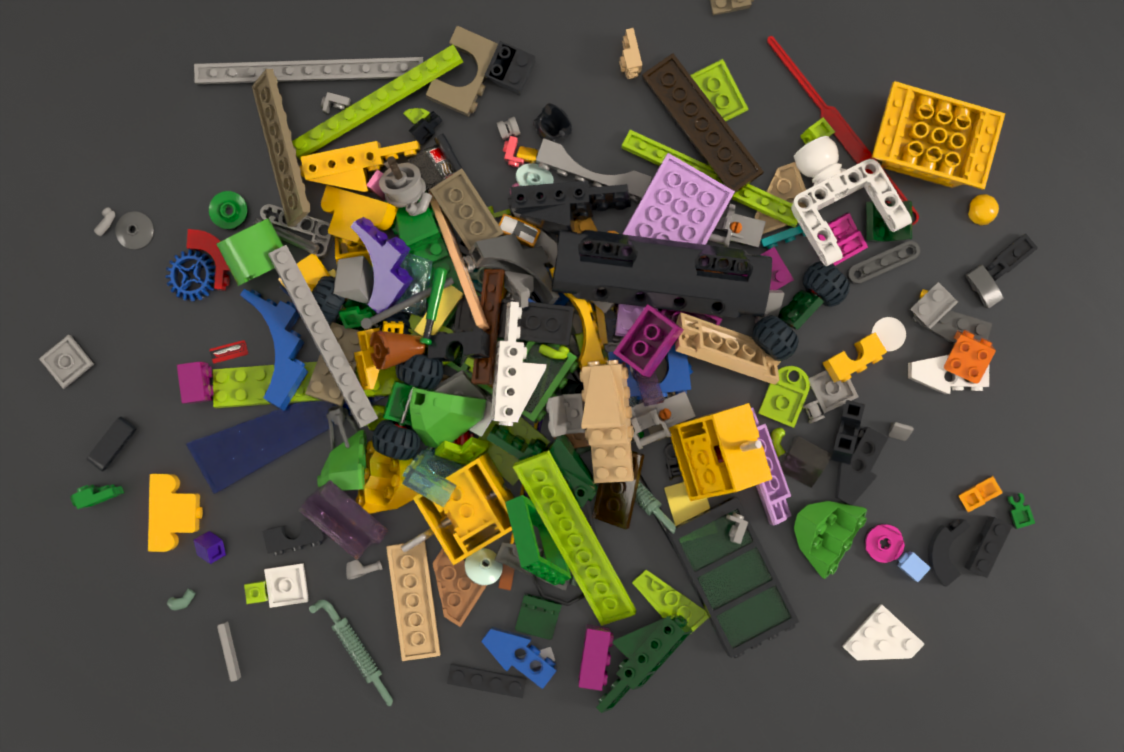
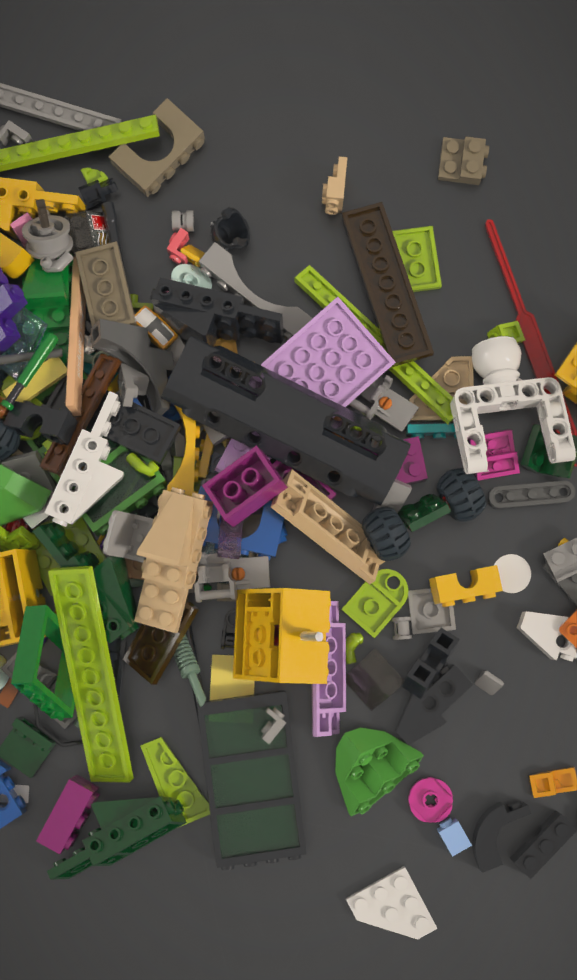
camera: 20 degrees right, 5 degrees down
black slope [484,41,535,95] -> none

